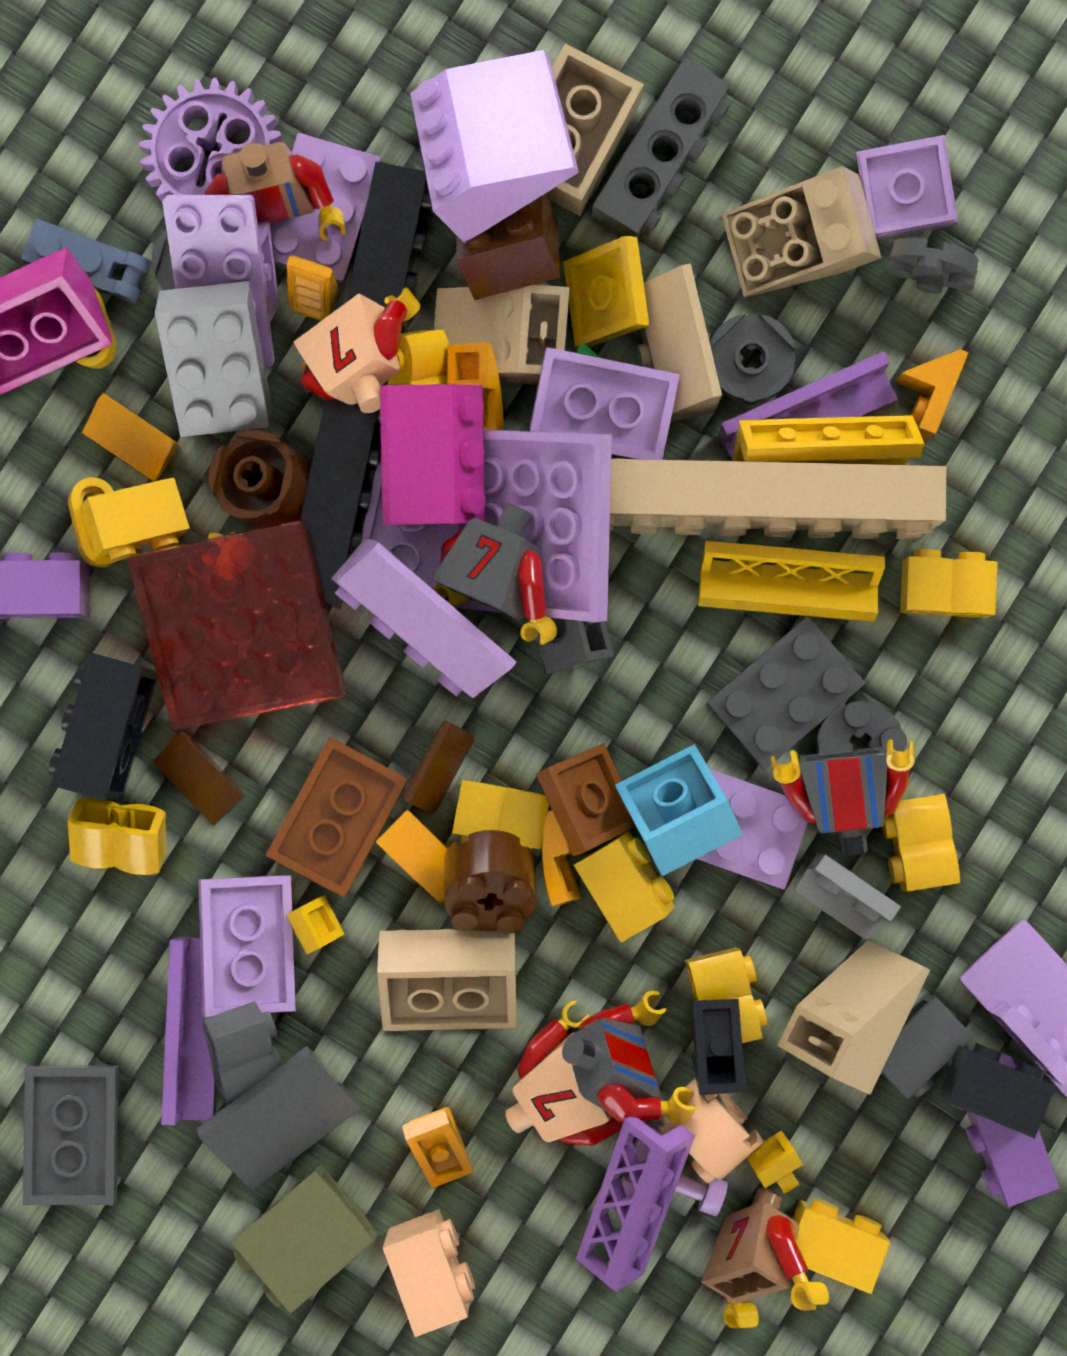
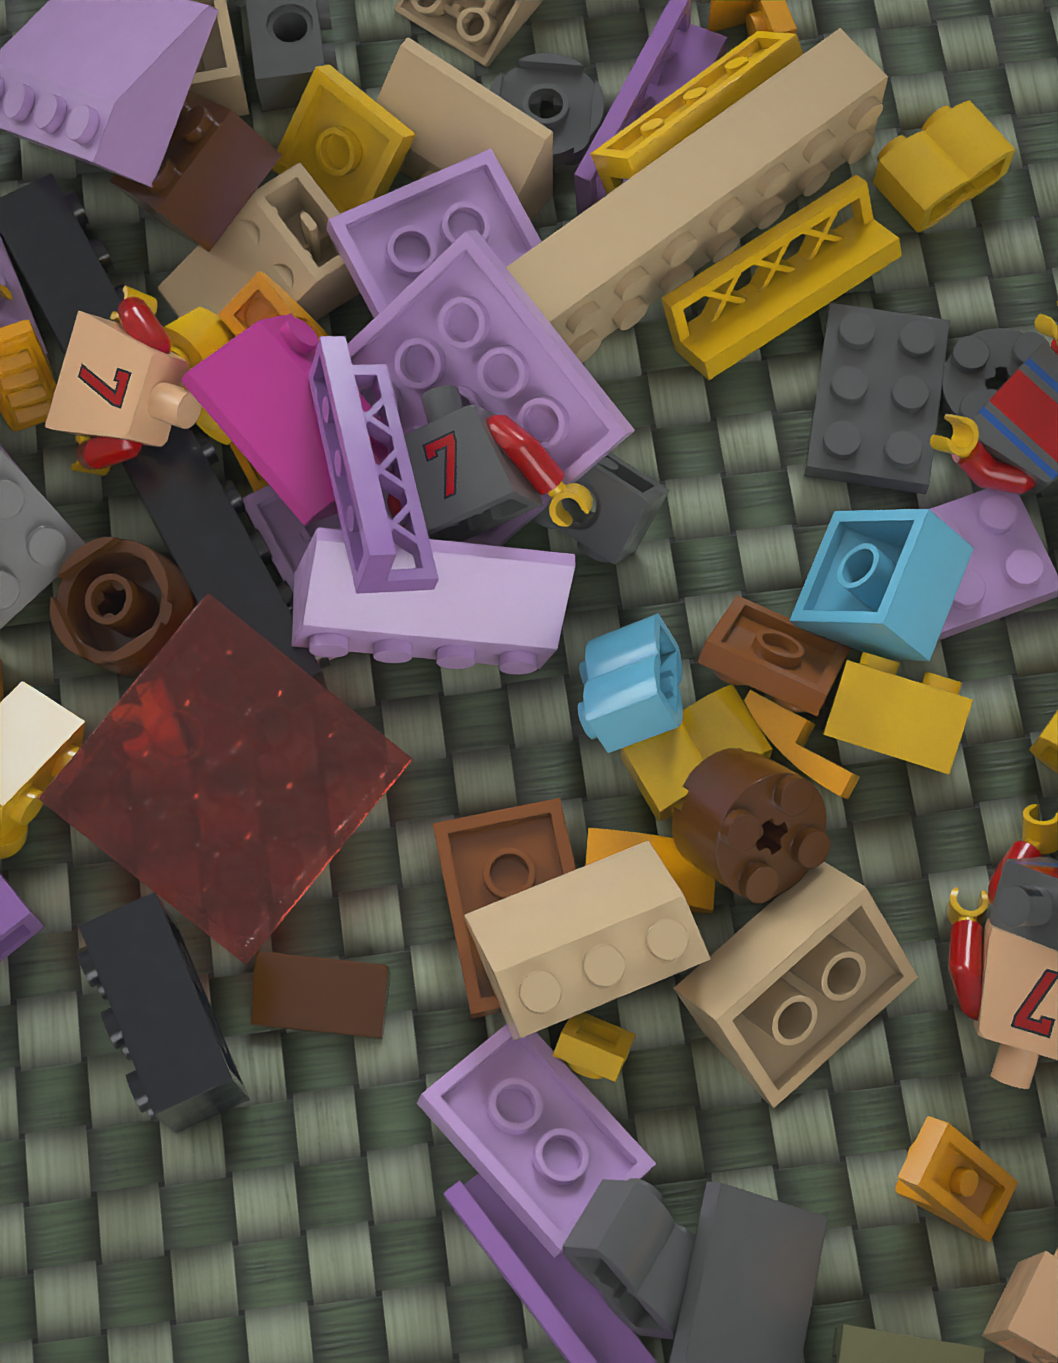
camera: 35 degrees left, 15 degrees down
yellow brick [68,798,167,875] -> none
reddish brown slope [403,720,474,813] -> none
none -> medium lavender fence [308,336,439,594]
none -> tan slope [464,841,711,1041]
none -> medium azure brick [578,613,683,753]

